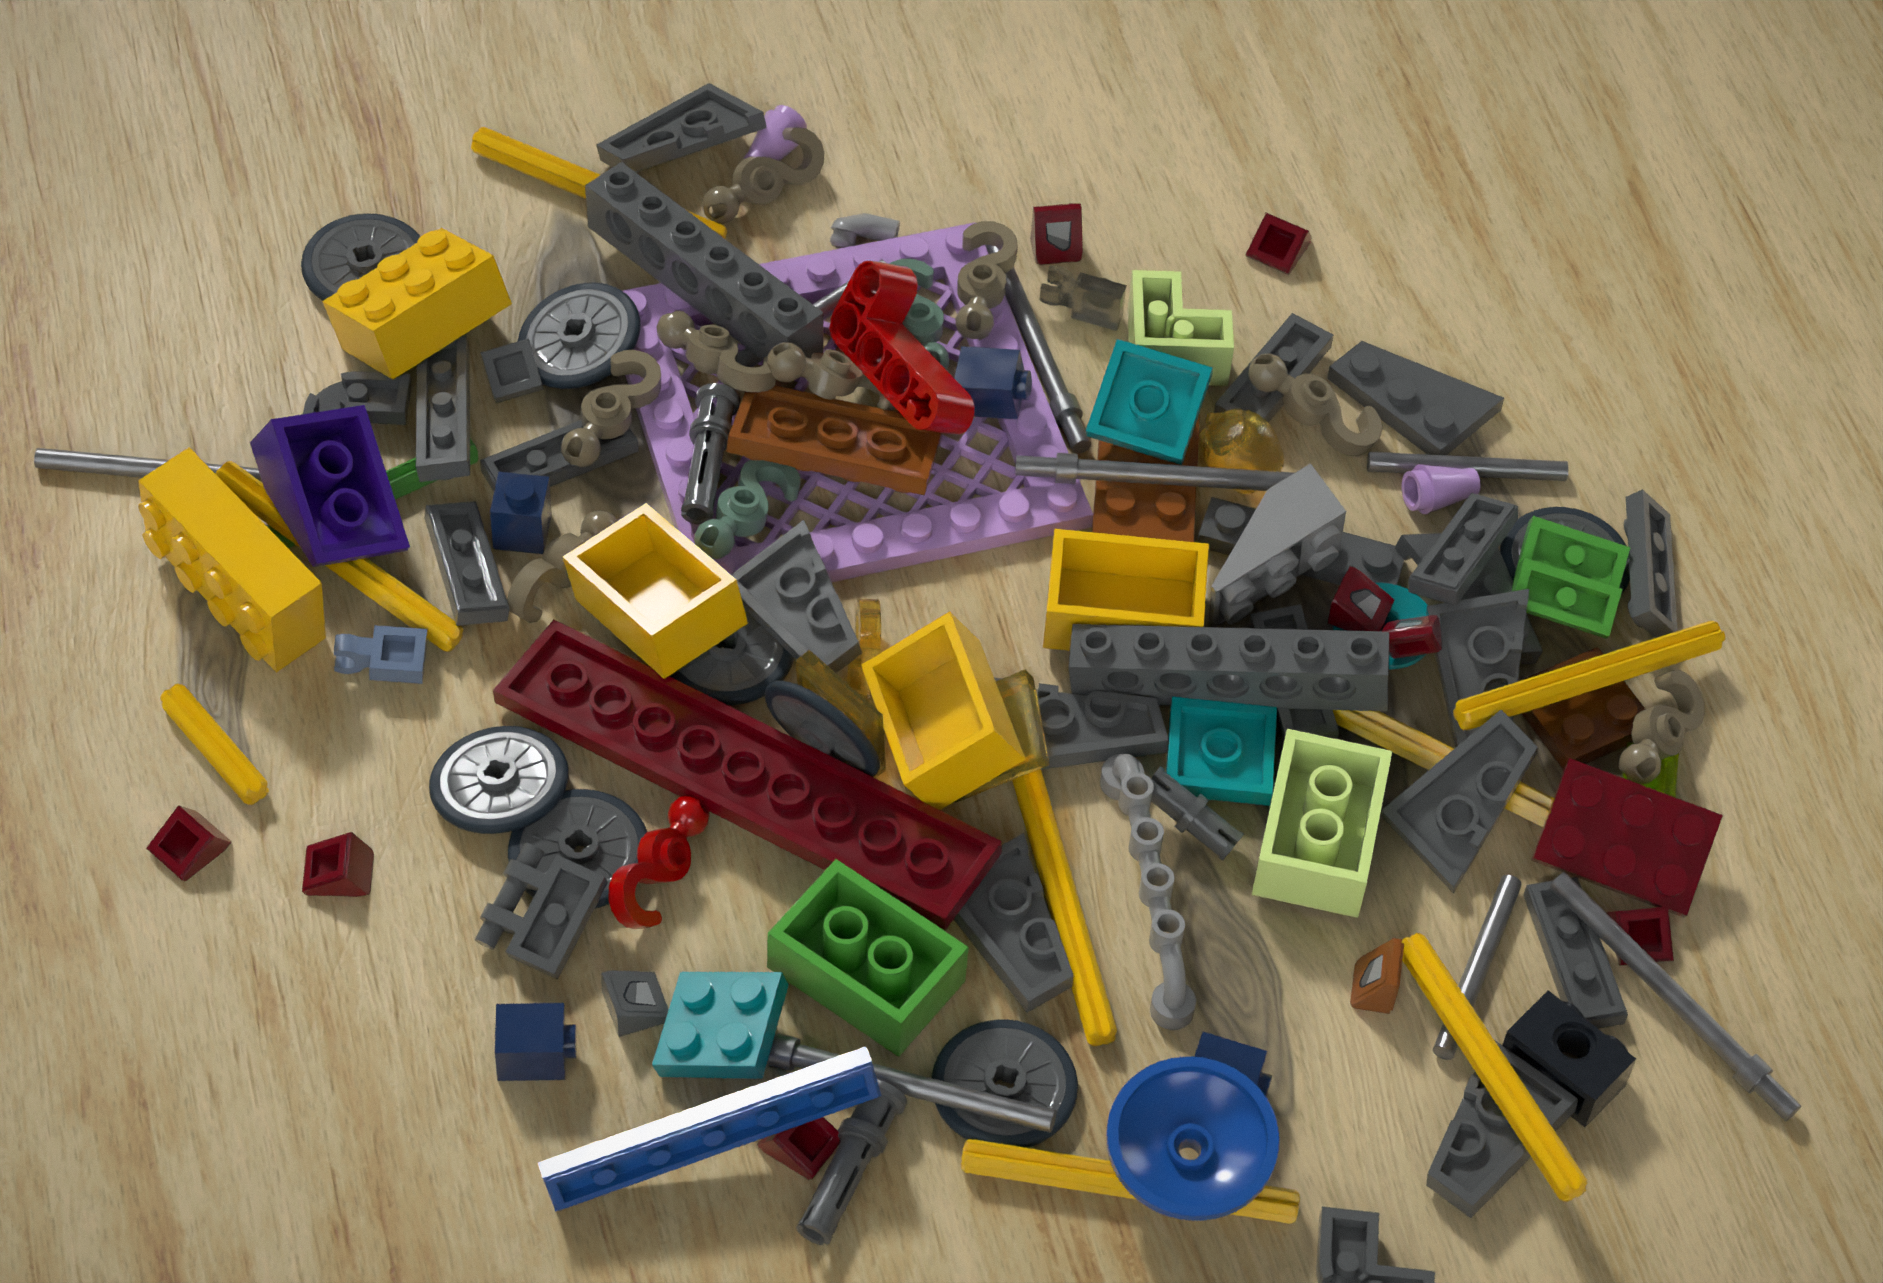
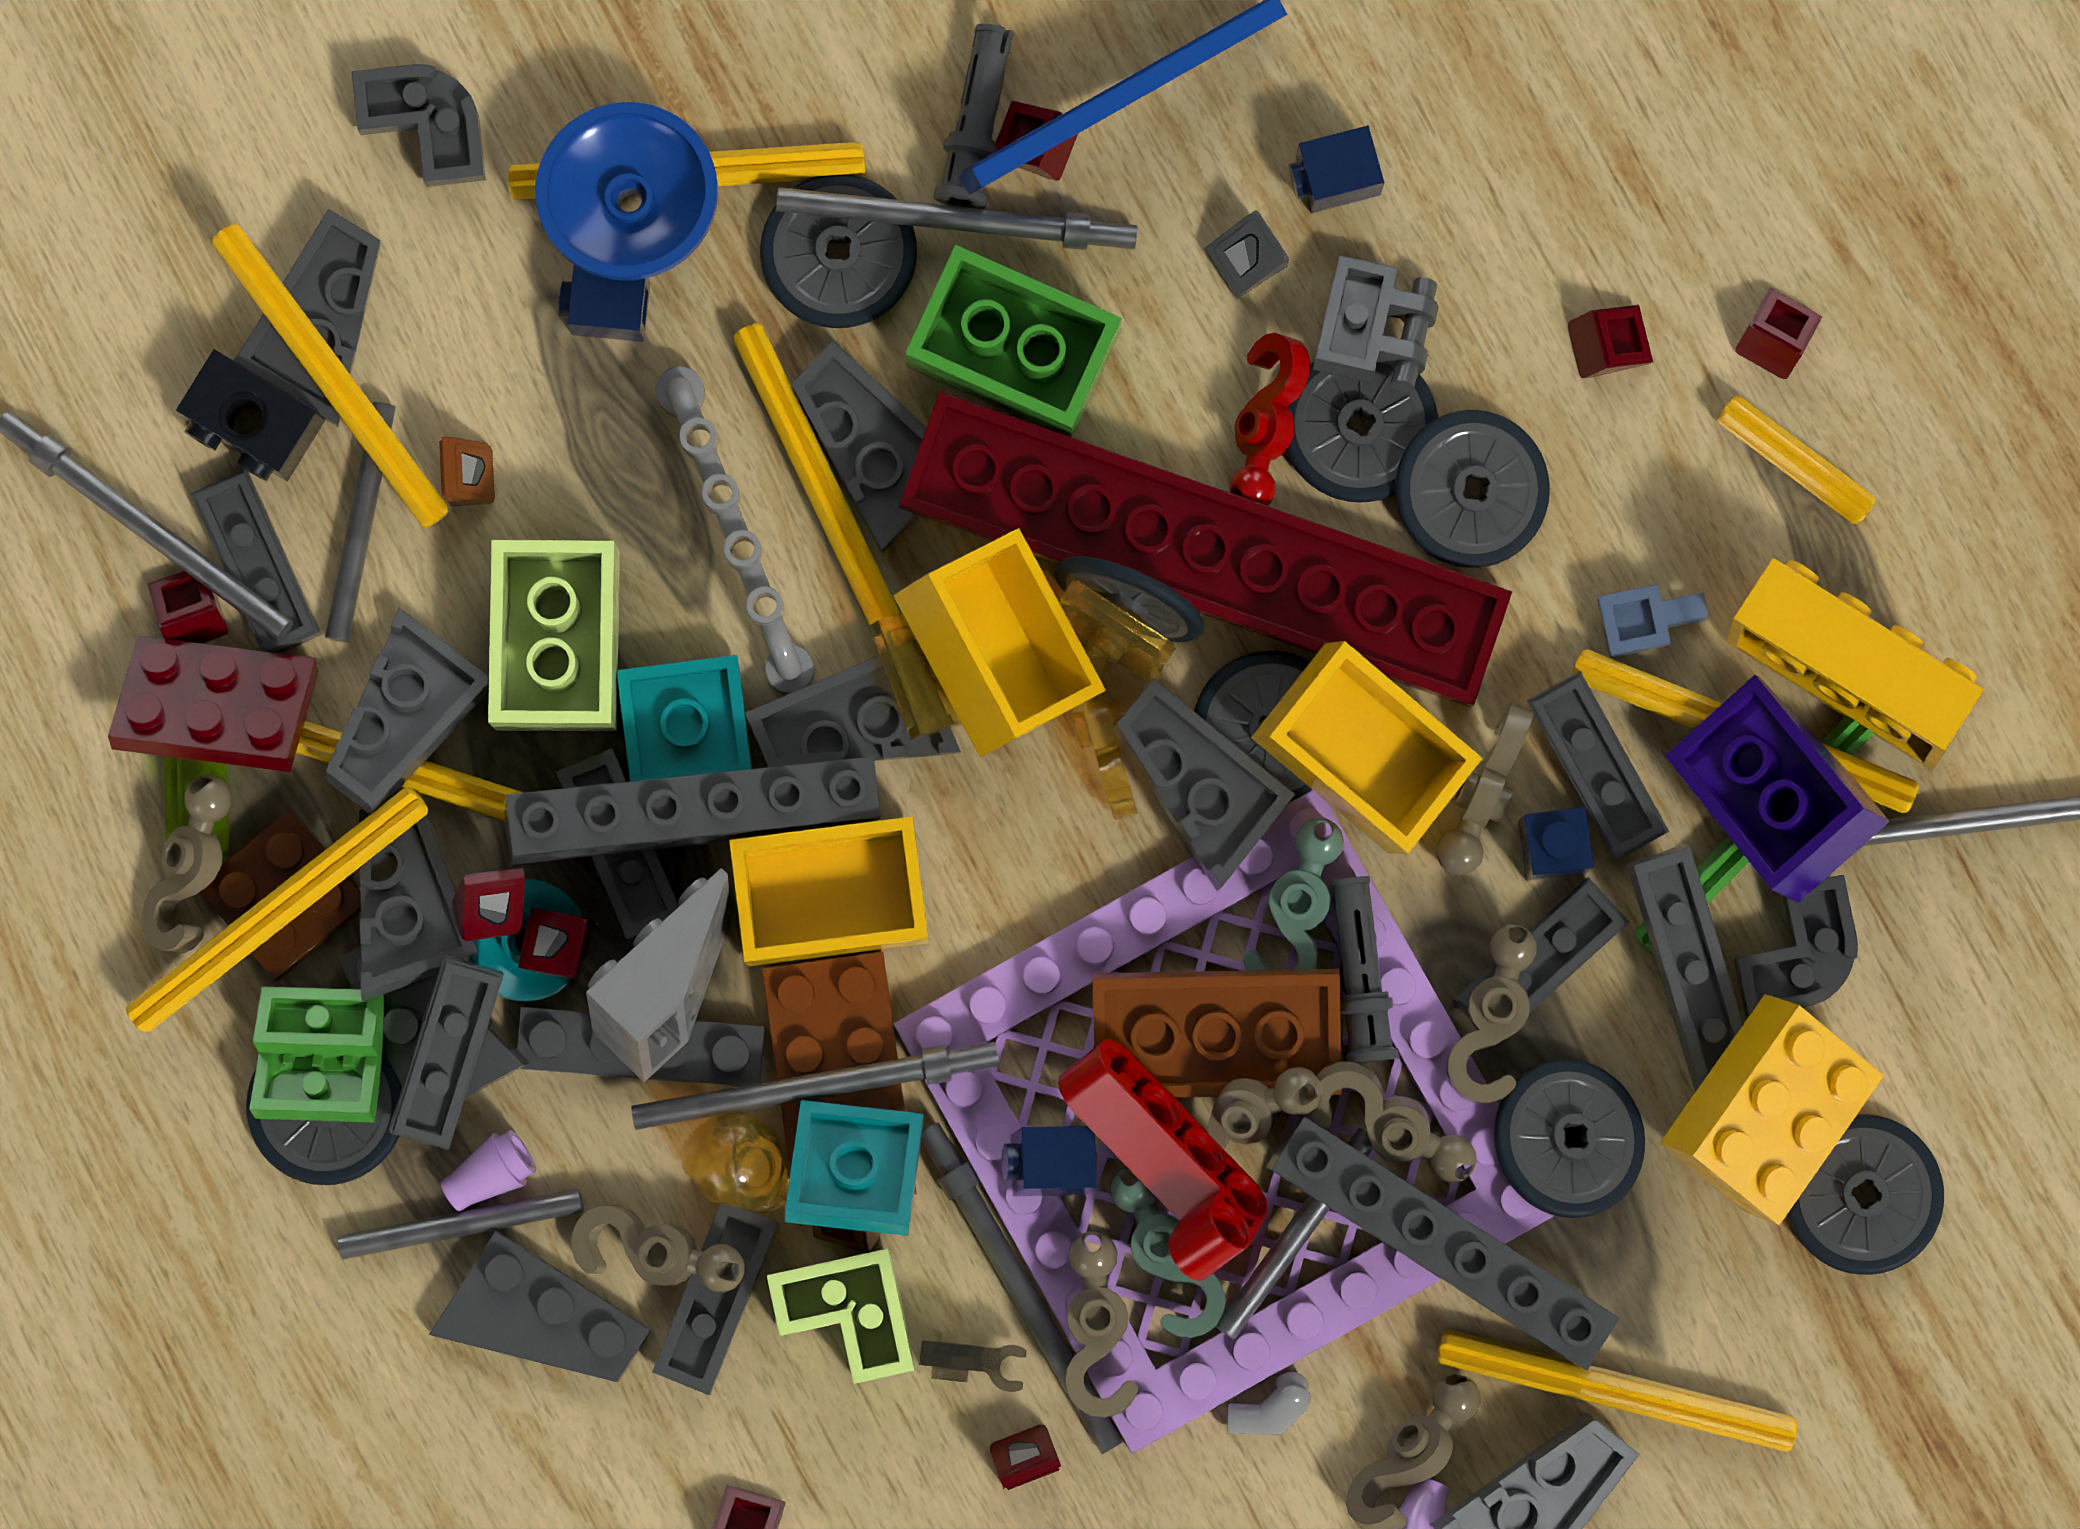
camera: 170 degrees right, 30 degrees up
dark grey plate [481,338,544,404] -> none
teal plate [652,972,789,1079] -> none
dark grey pin [1150,766,1244,861] -> none
dark grey plate [1624,489,1678,638] -> none

